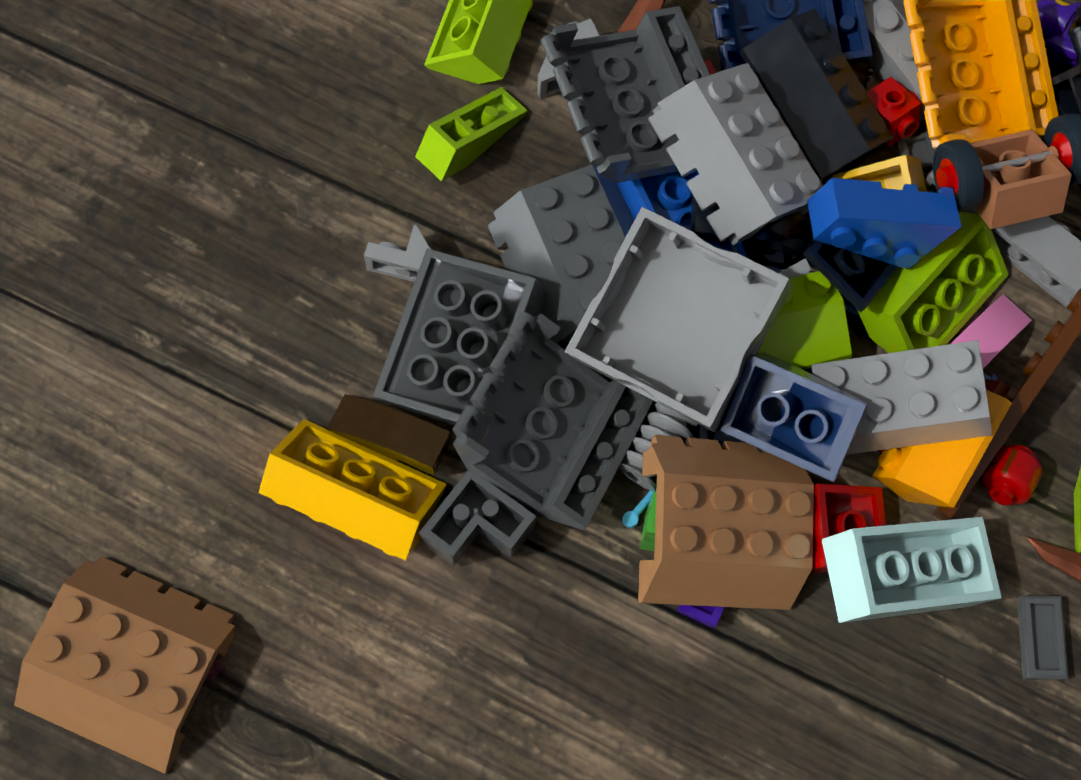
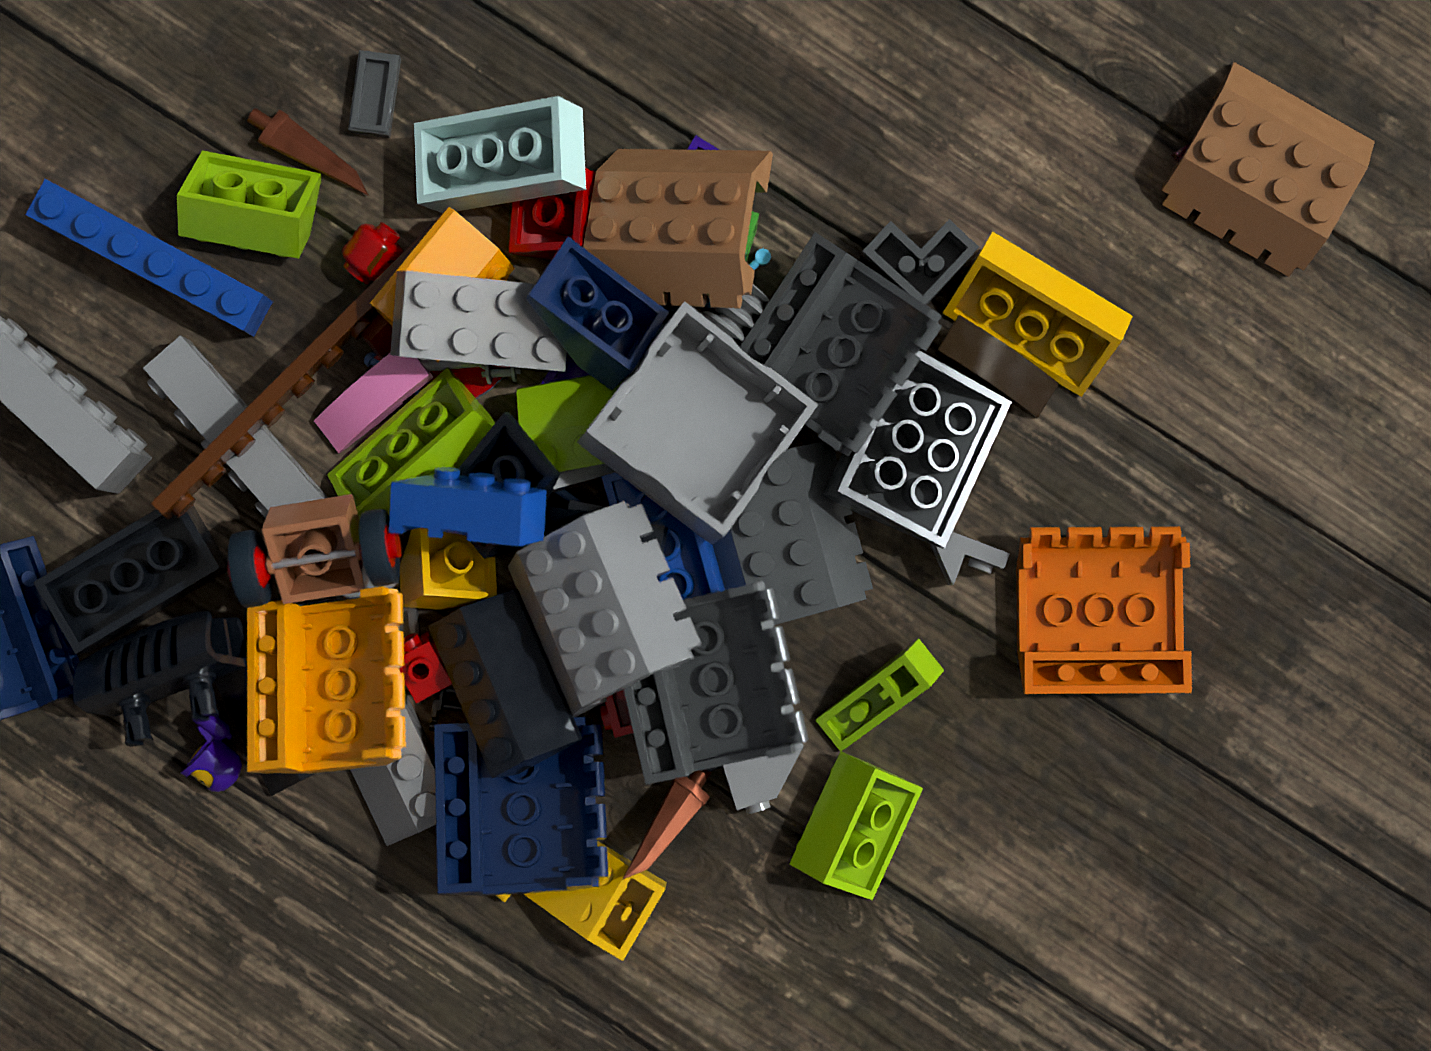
camera: 175 degrees left, 15 degrees up
none -> orange slope [1016,526,1192,694]

